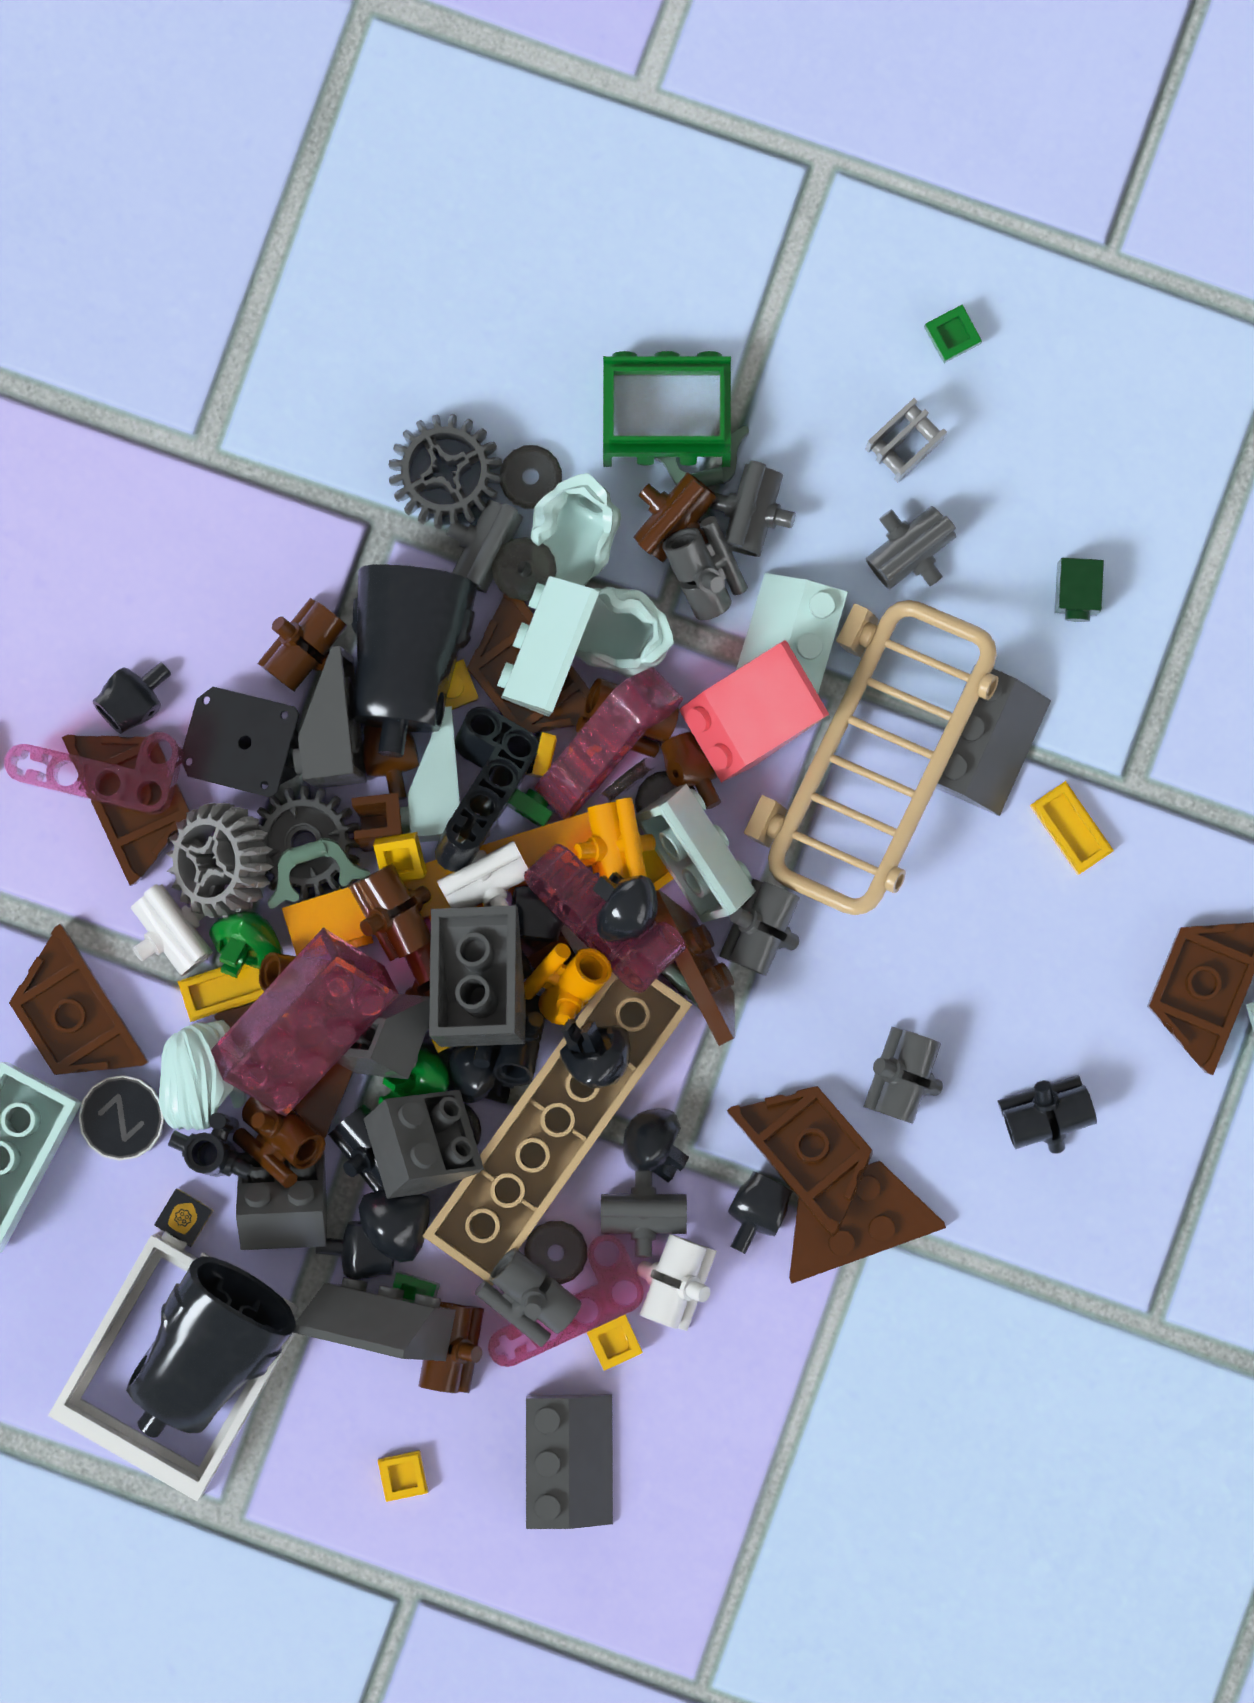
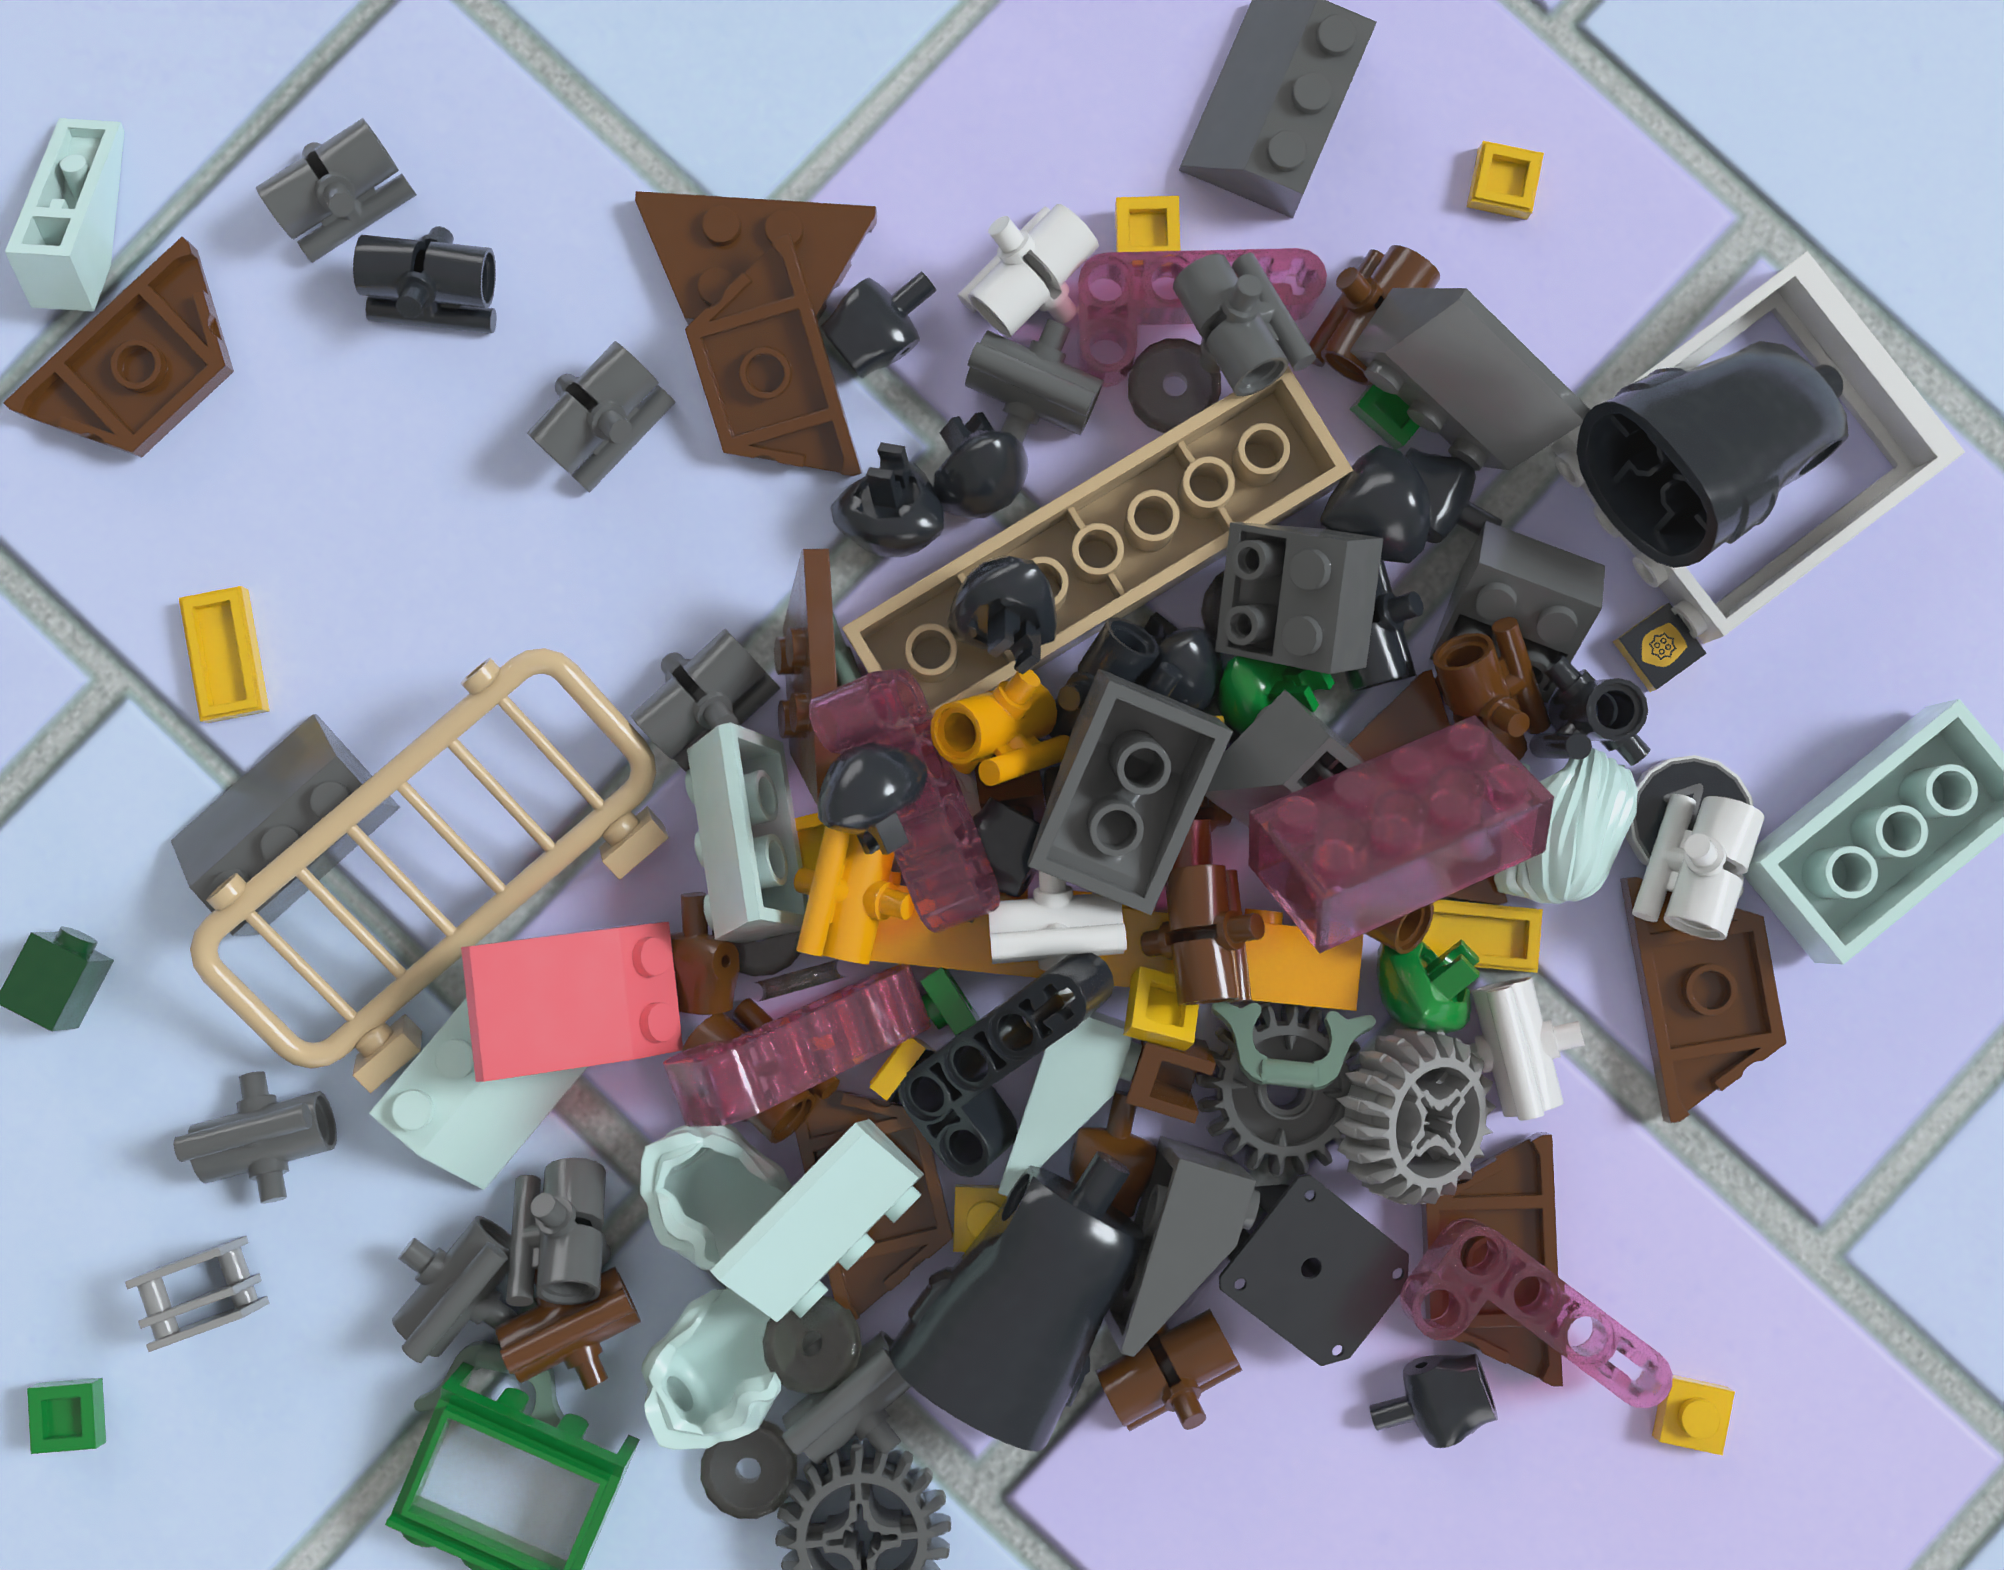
camera: 160 degrees left, 0 degrees up
none -> dark grey pin [256,118,417,263]
none -> black piece [830,442,944,557]
none -> white pin [1632,794,1765,940]

